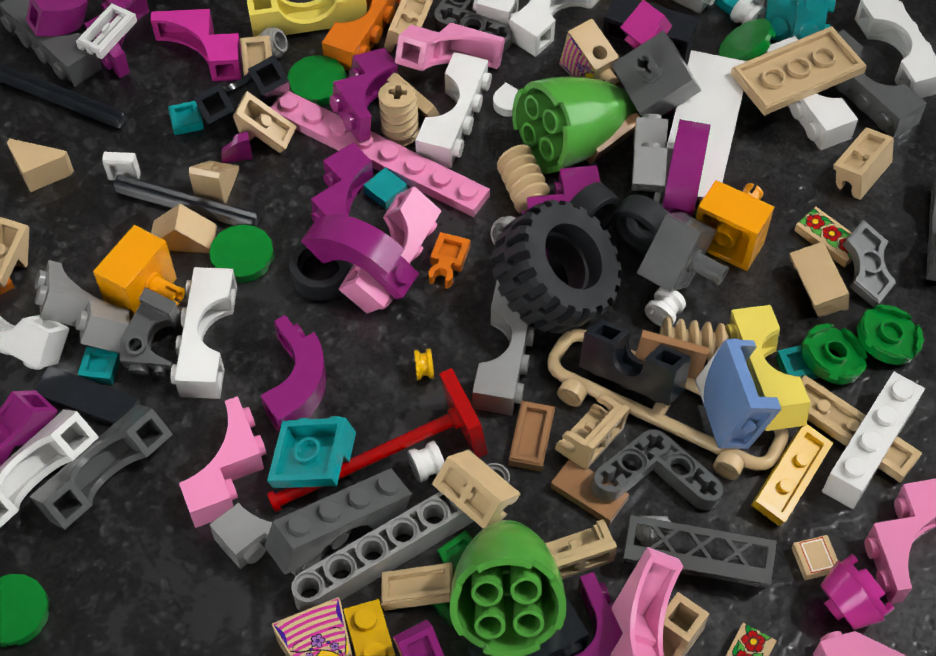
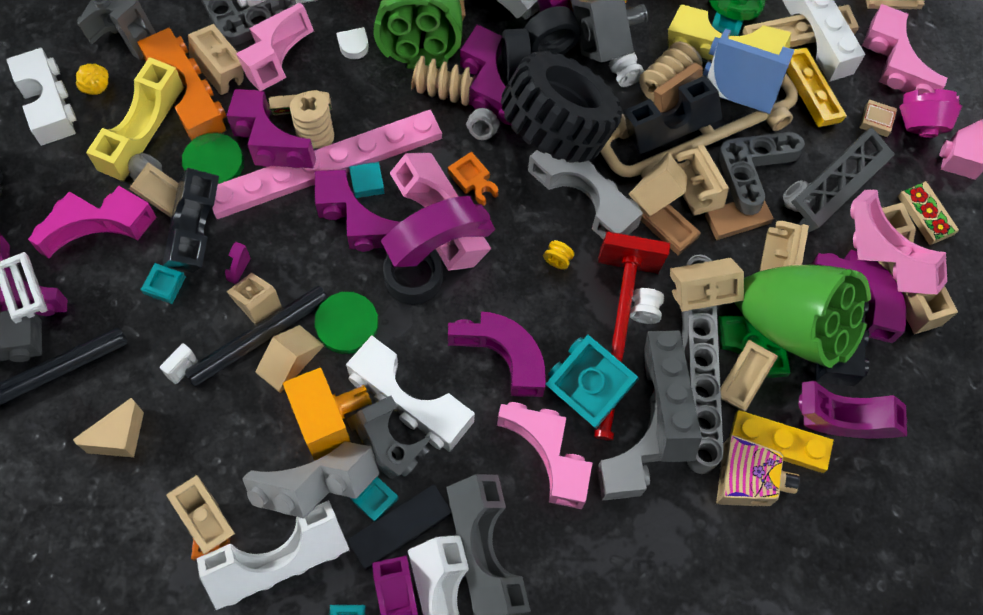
camera: 60 degrees left, 10 degrees up
tan slope [233,91,297,153] -> none
white arch [415,52,492,168] -> none
none -> tan slope [629,153,687,217]

